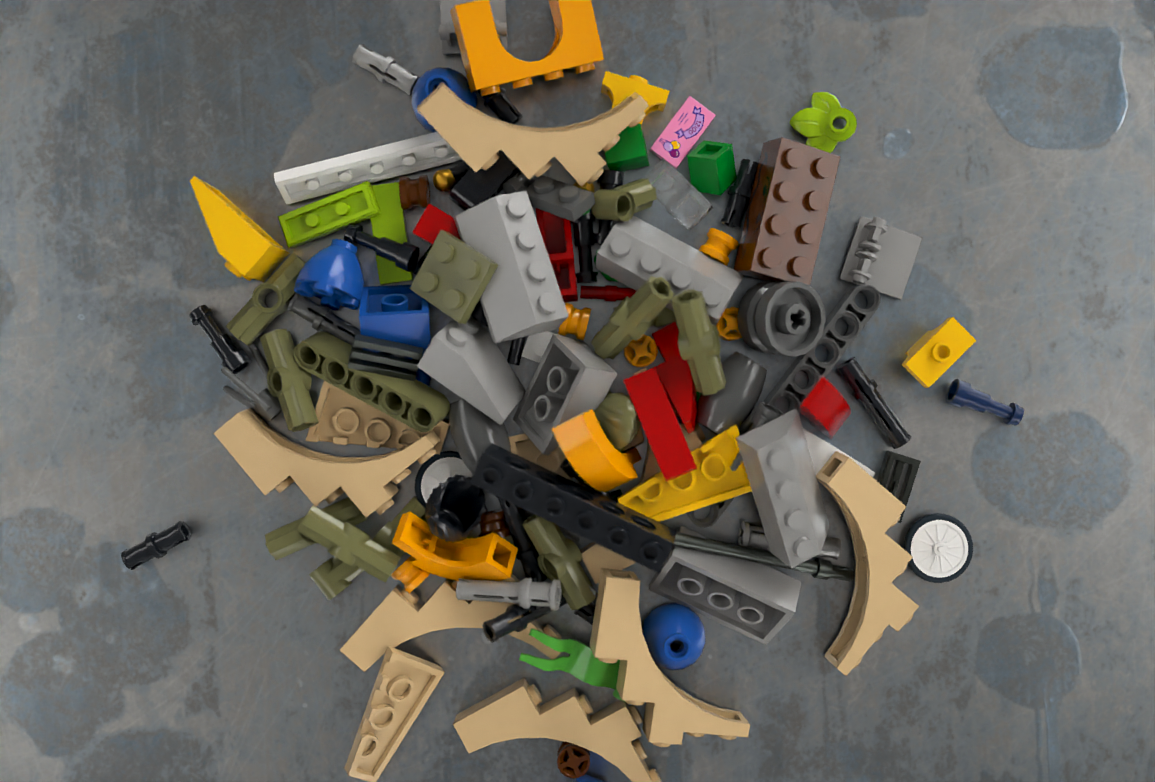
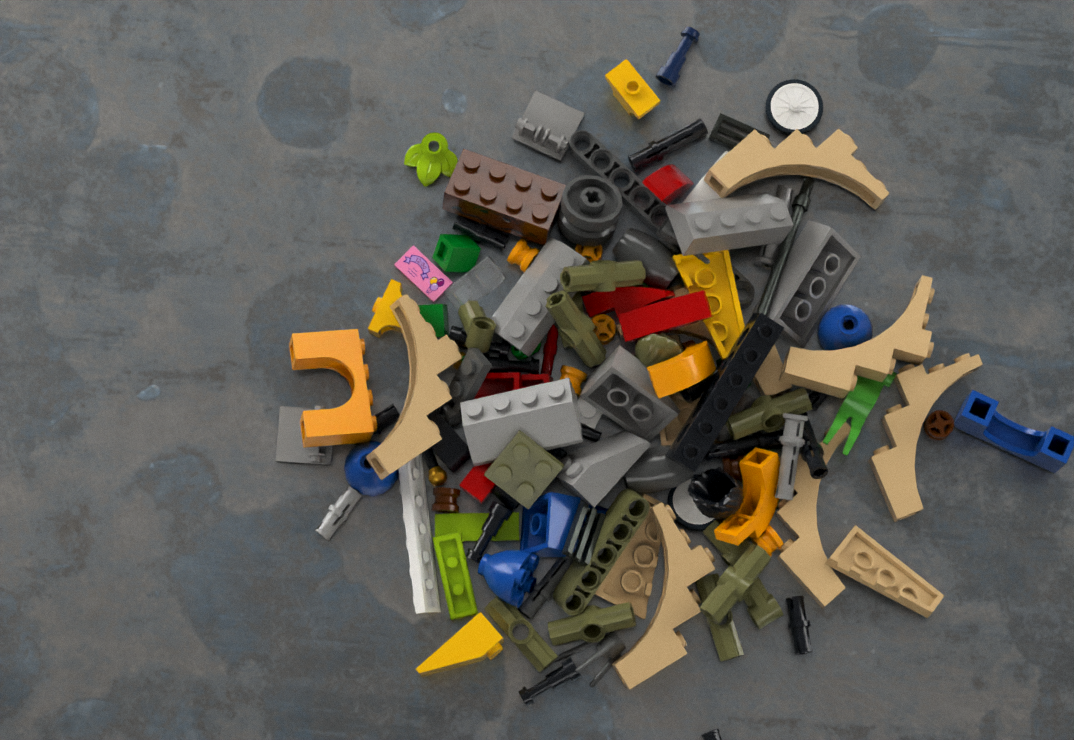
camera: 75 degrees left, 10 degrees down
none -> black pin [786,596,813,655]

